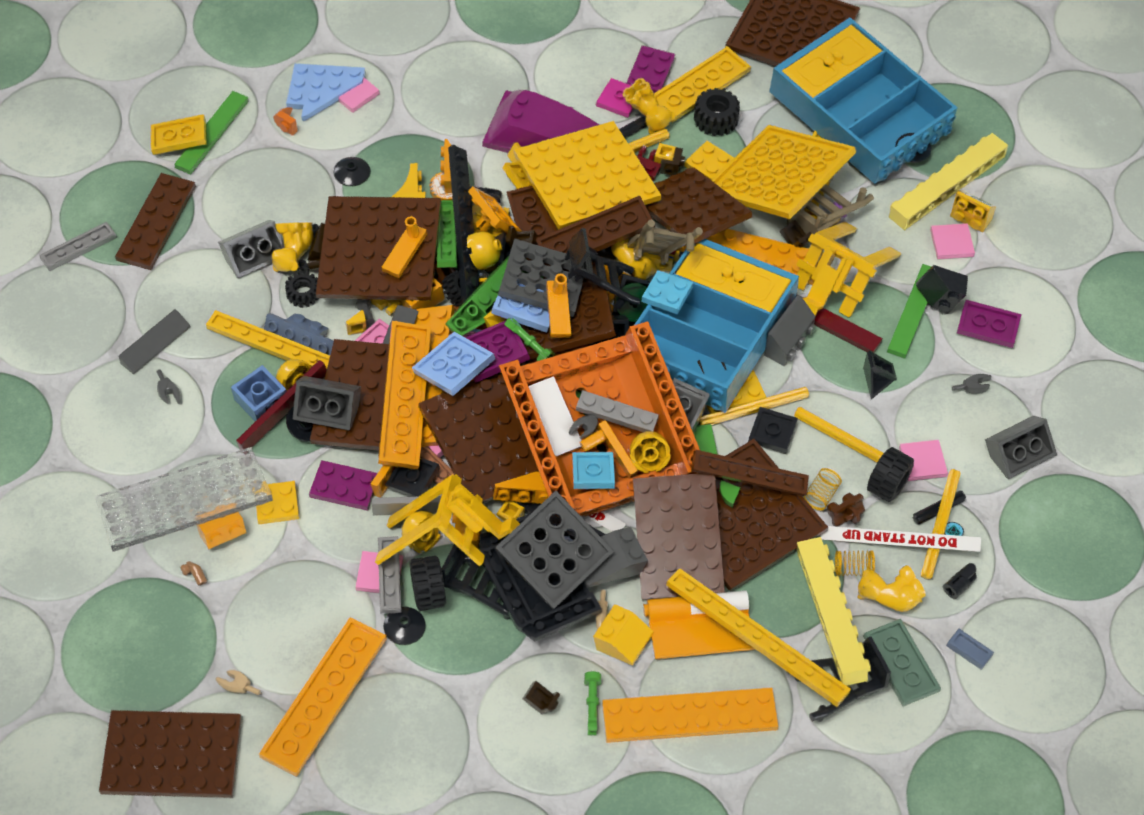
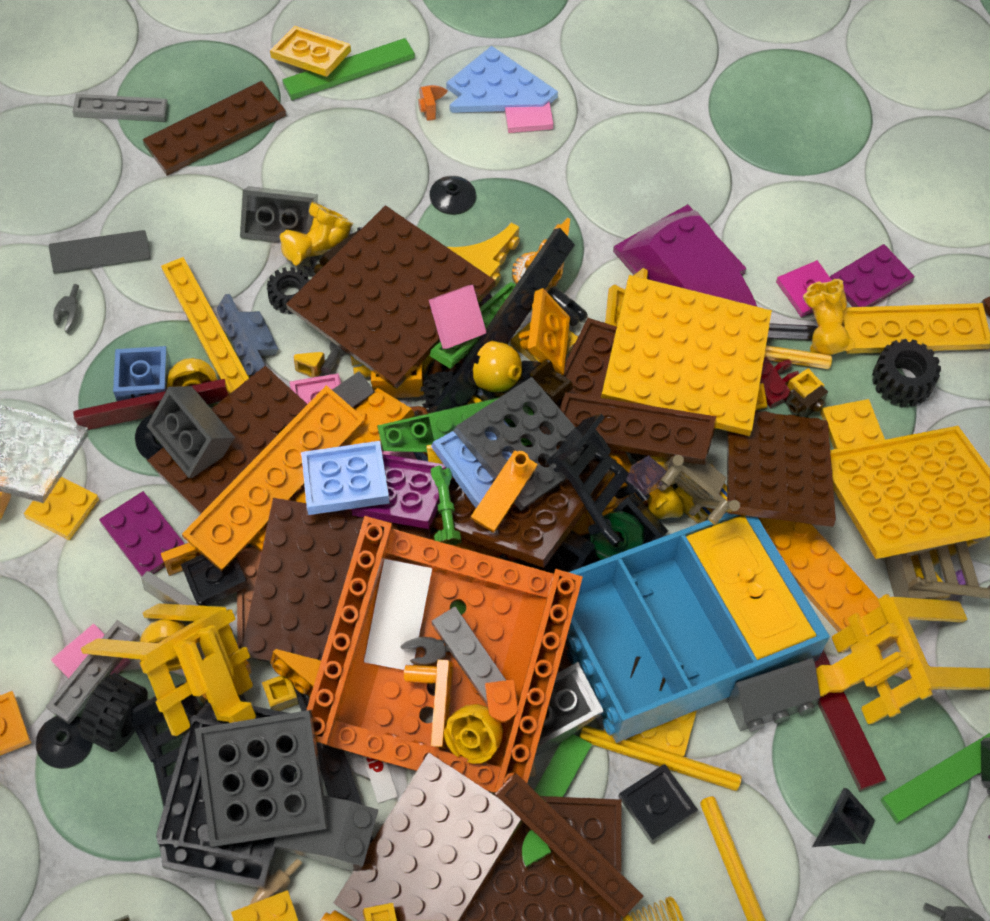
camera: 35 degrees right, 5 degrees up
light orange piece [381,216,428,278] -> none
medium azure plate [572,452,615,489] -> none
medium azure plate [642,270,693,314] -> none
dark brown bracket [779,220,812,247] -> none
none -> bright pink tile [429,285,486,349]
none -> orange plate [485,679,518,723]
none -> slope [627,456,667,495]

